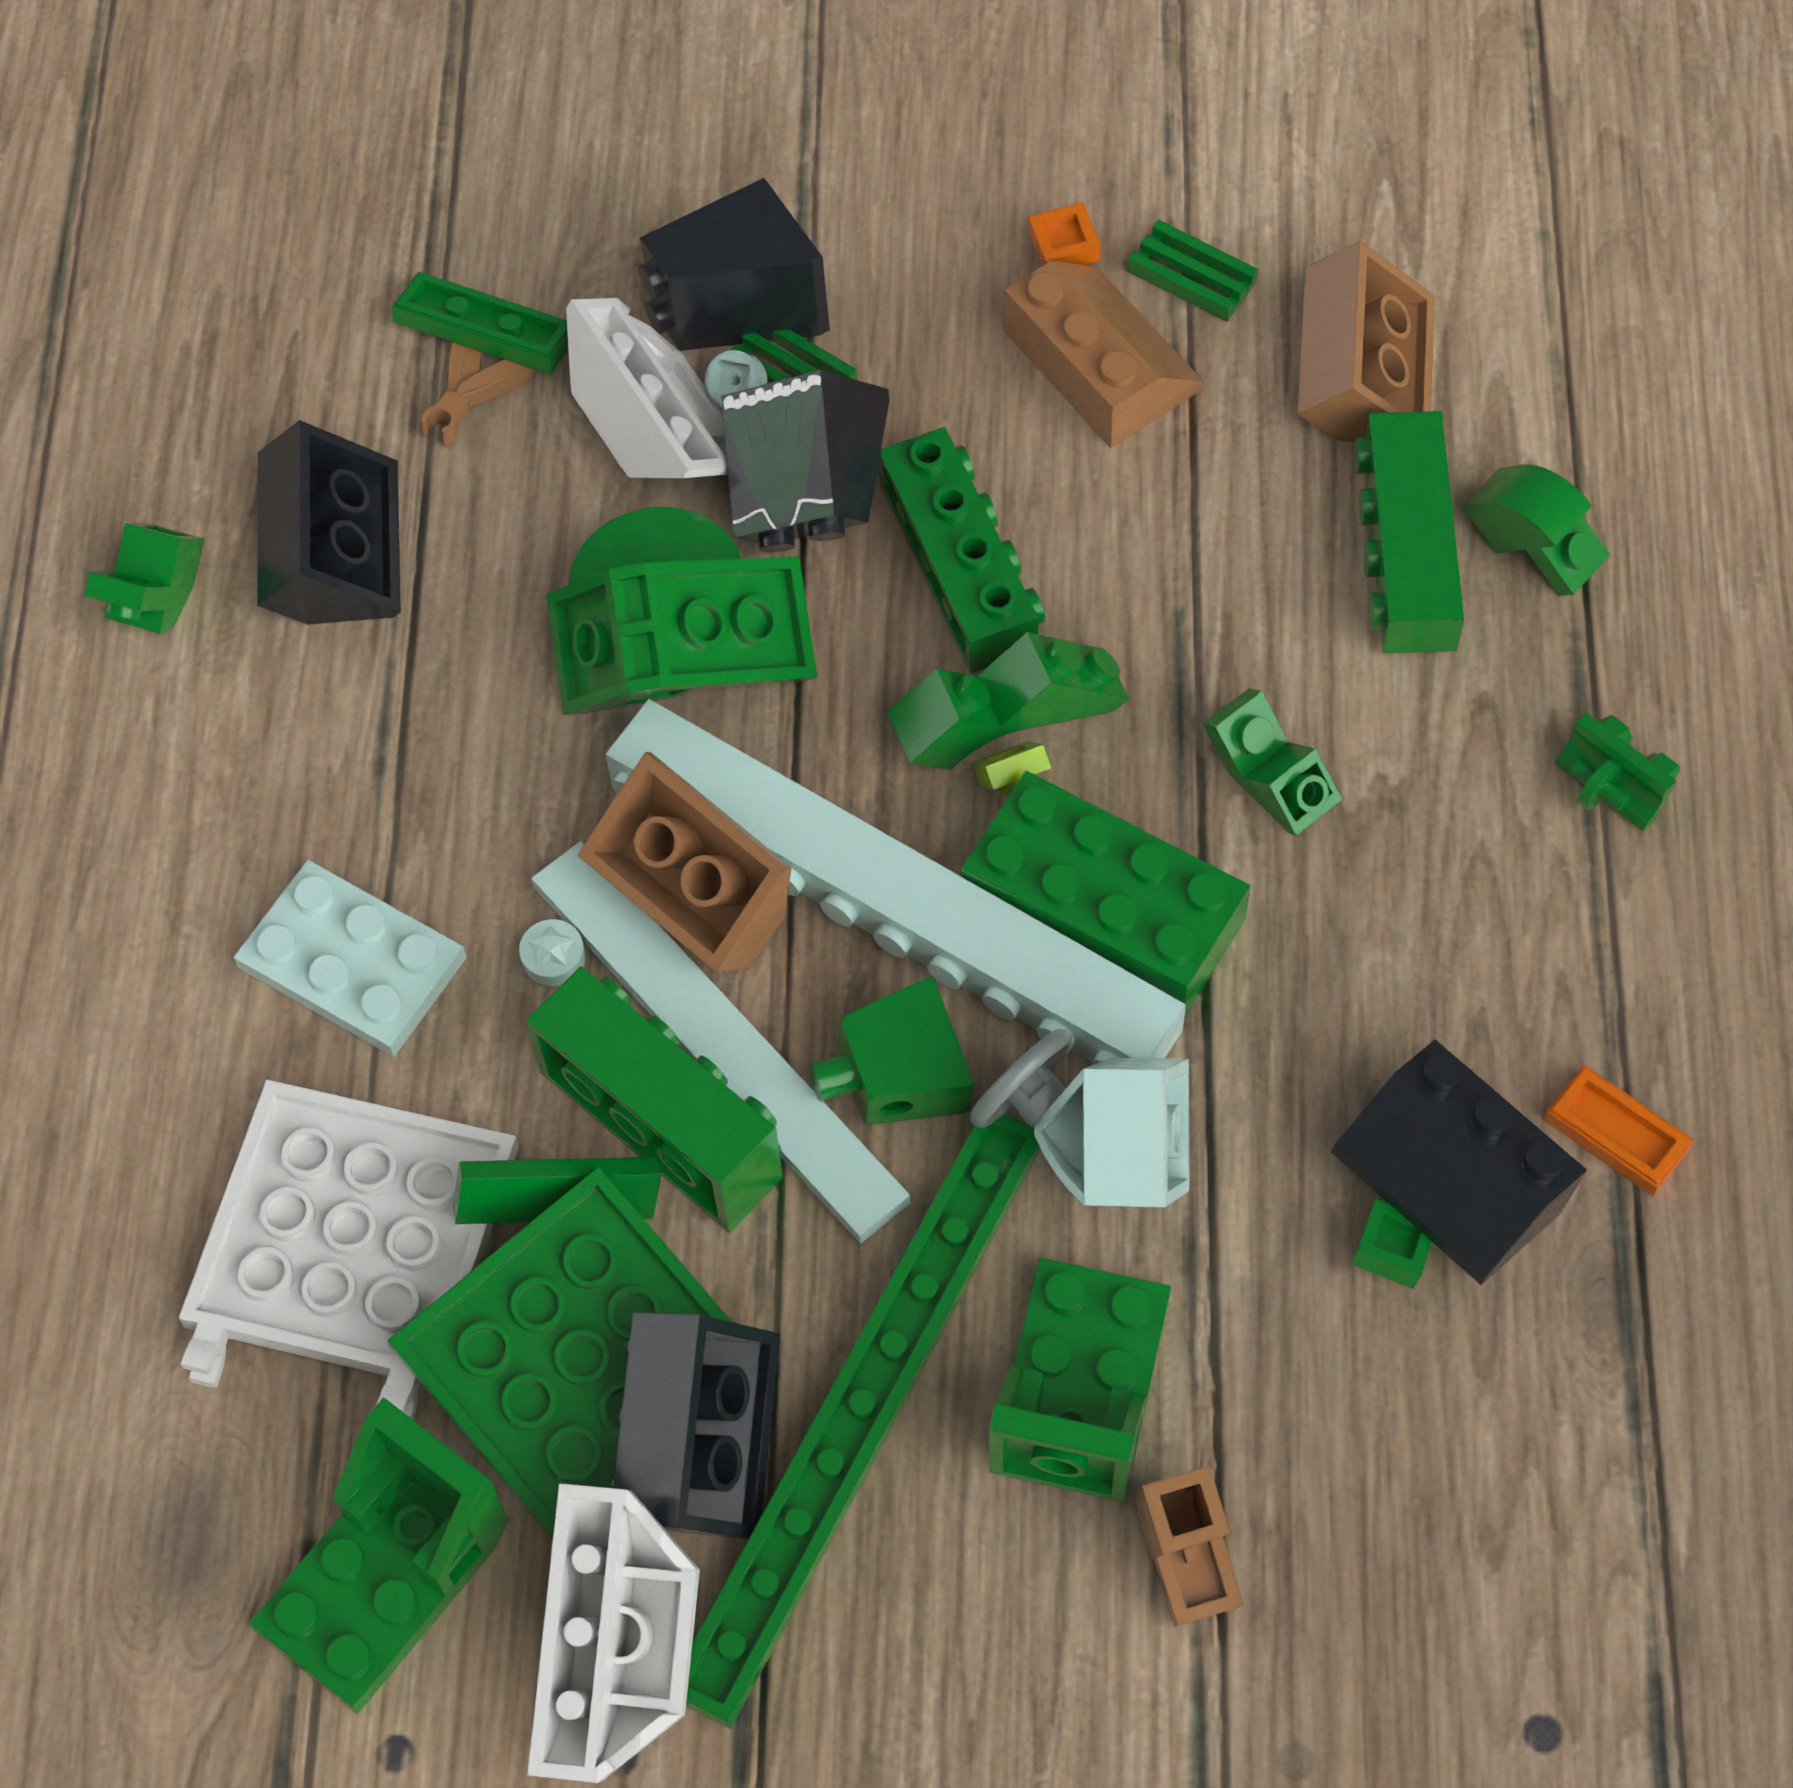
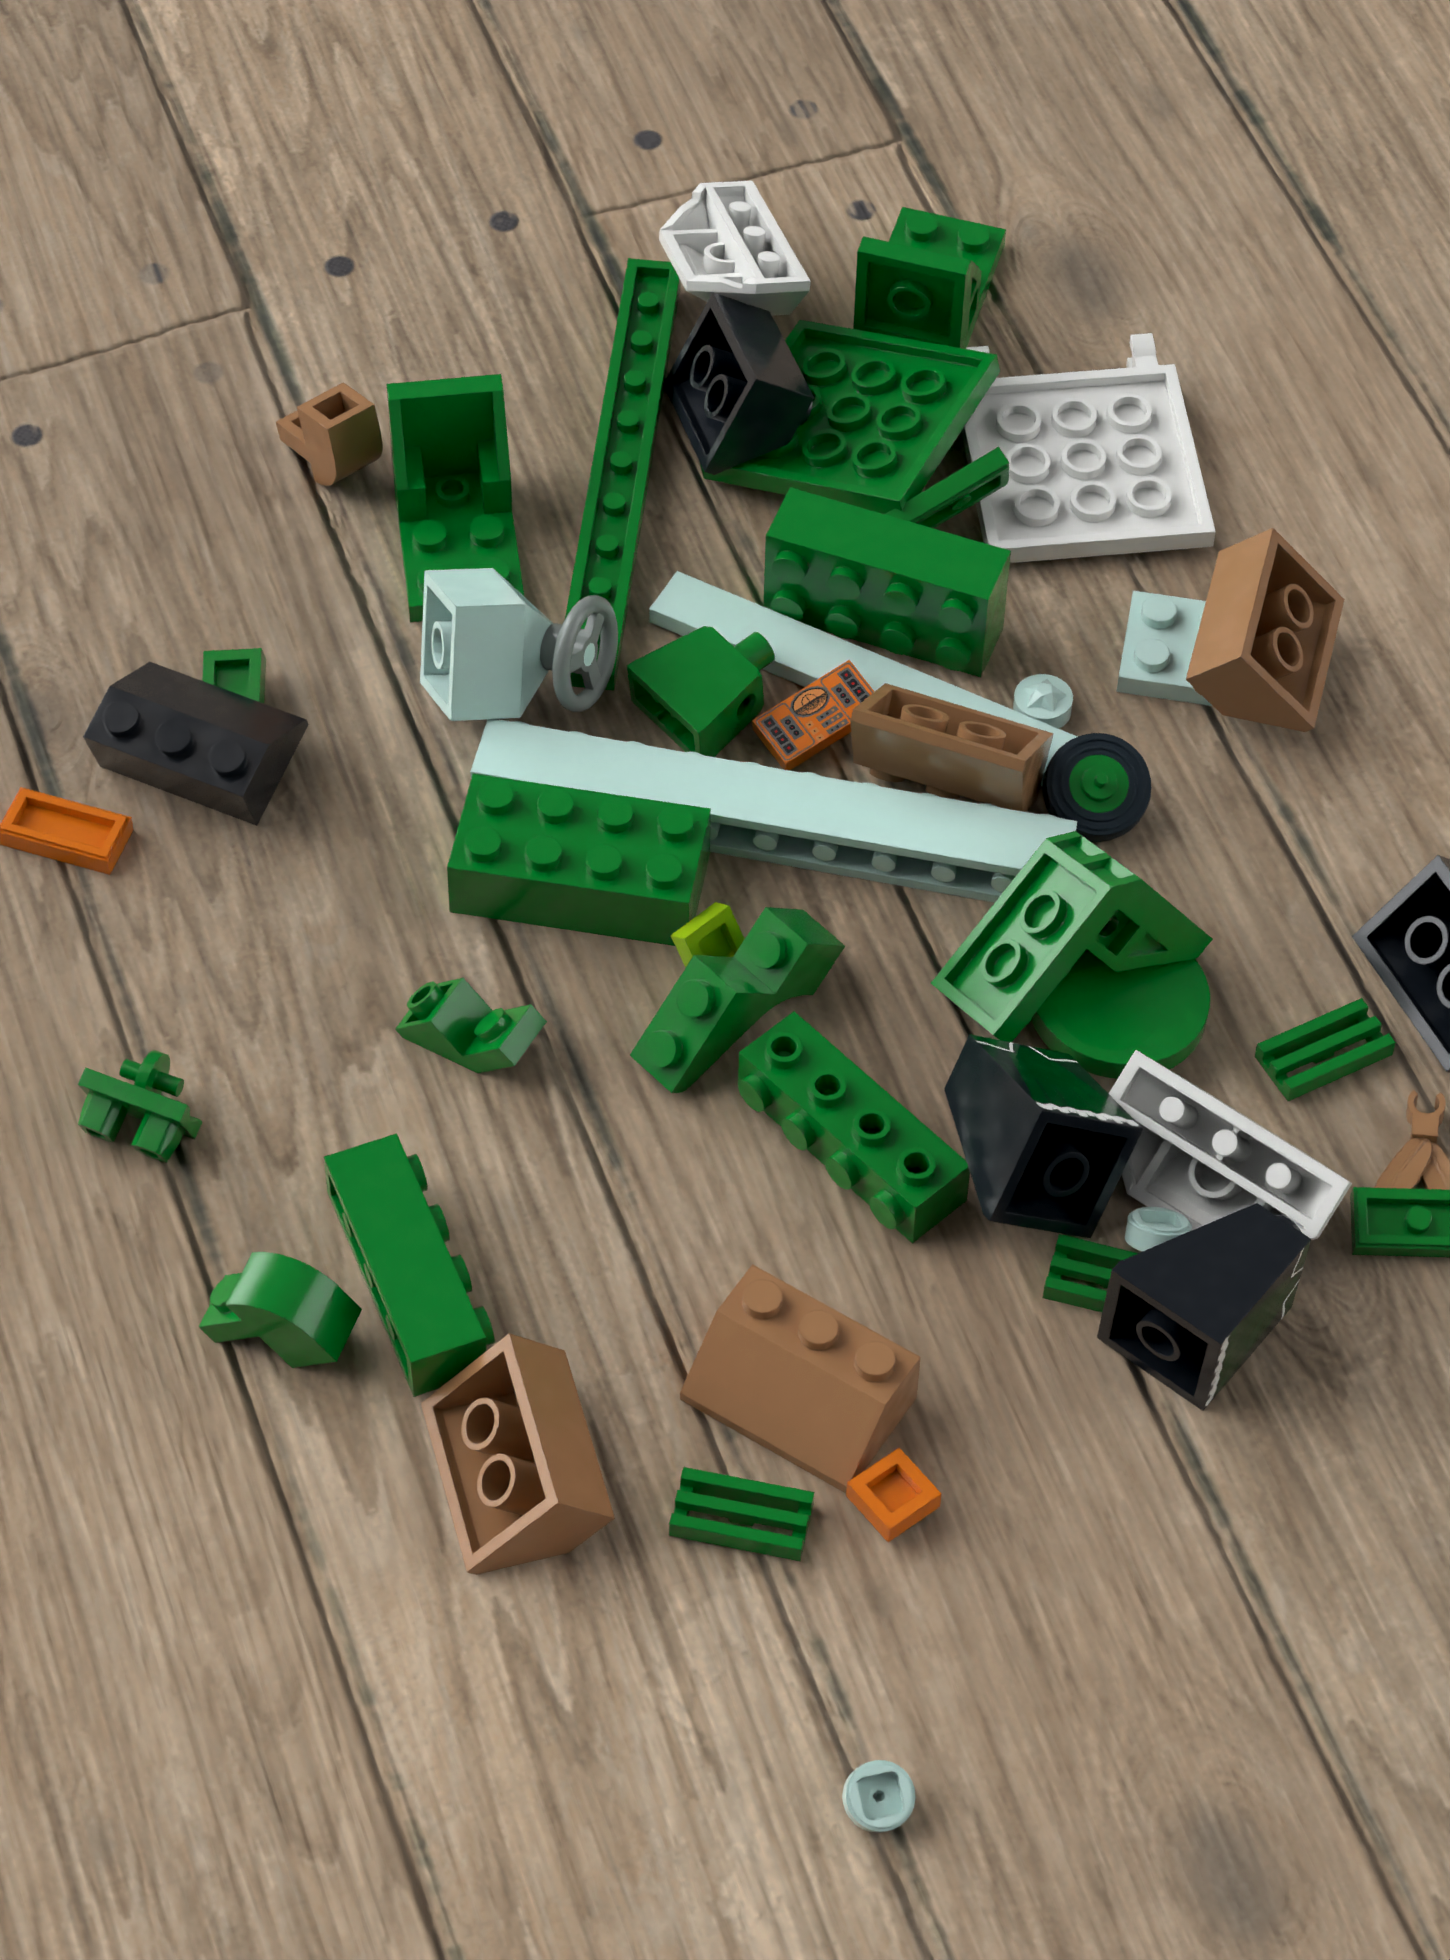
camera: 155 degrees right, 10 degrees down
none -> tile [752,660,874,770]
none -> light aqua tile [842,1760,916,1833]
none -> black wheel [1042,733,1152,842]
none -> medium nougat slope [1186,528,1345,732]
none -> green tile [1255,998,1396,1101]

